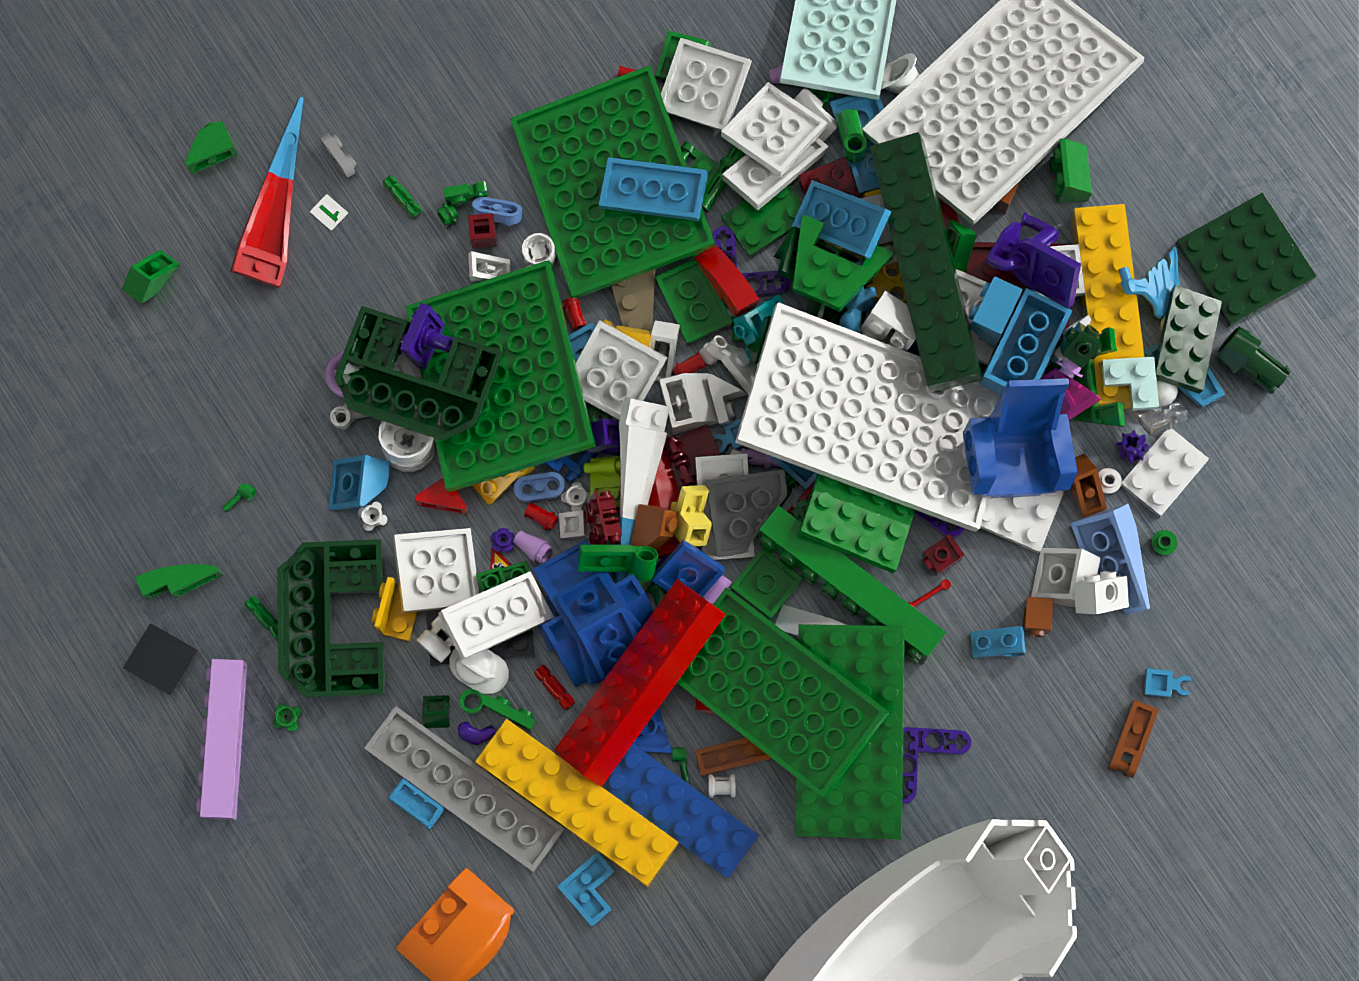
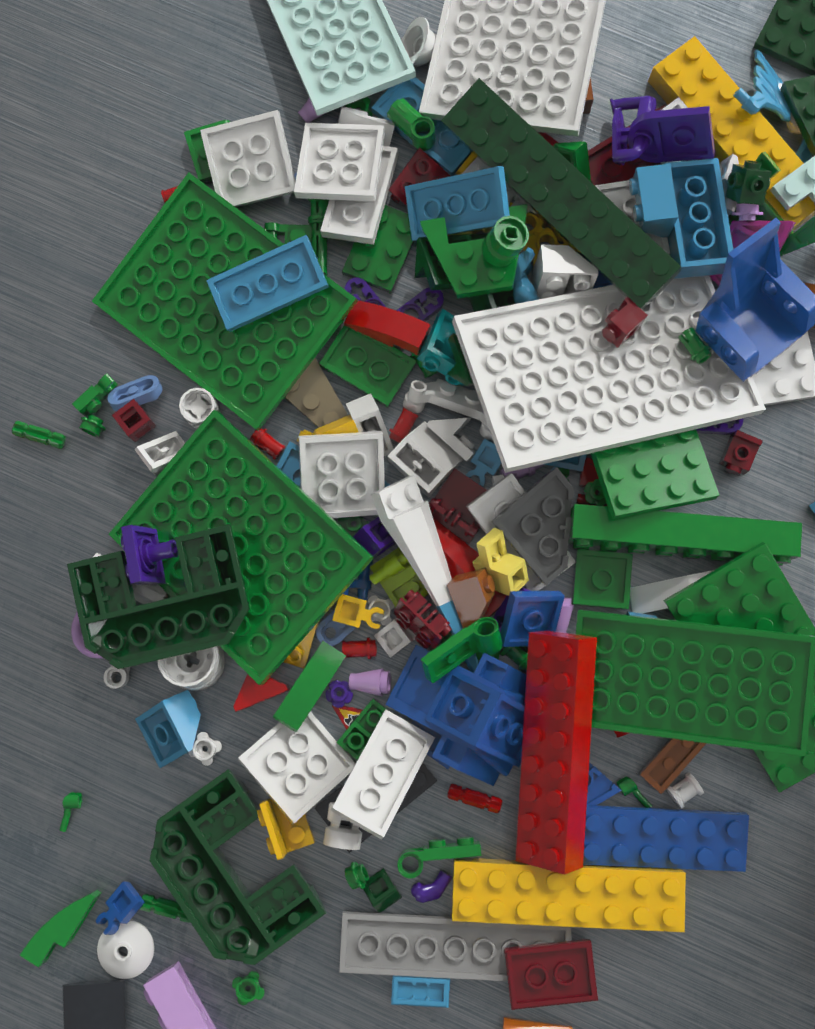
camera: 30 degrees left, 5 degrees up
white piece [450,648,509,694] -> none
dark azure plate [557,851,615,927] -> none
red hinge [907,579,951,607] -> none
green slope [1050,139,1092,203] -> none
none -> blue plate [95,881,145,935]
none -> white dish [97,920,154,979]
none -> green slope [273,641,346,732]
none -> yellow plate [332,594,385,629]
none -> green plate [344,862,369,890]
none -> green wheel [481,216,529,267]
none -> dark red tile [504,939,598,1010]
none -> dark red brick [602,297,648,348]
none -> green pin [678,328,712,364]

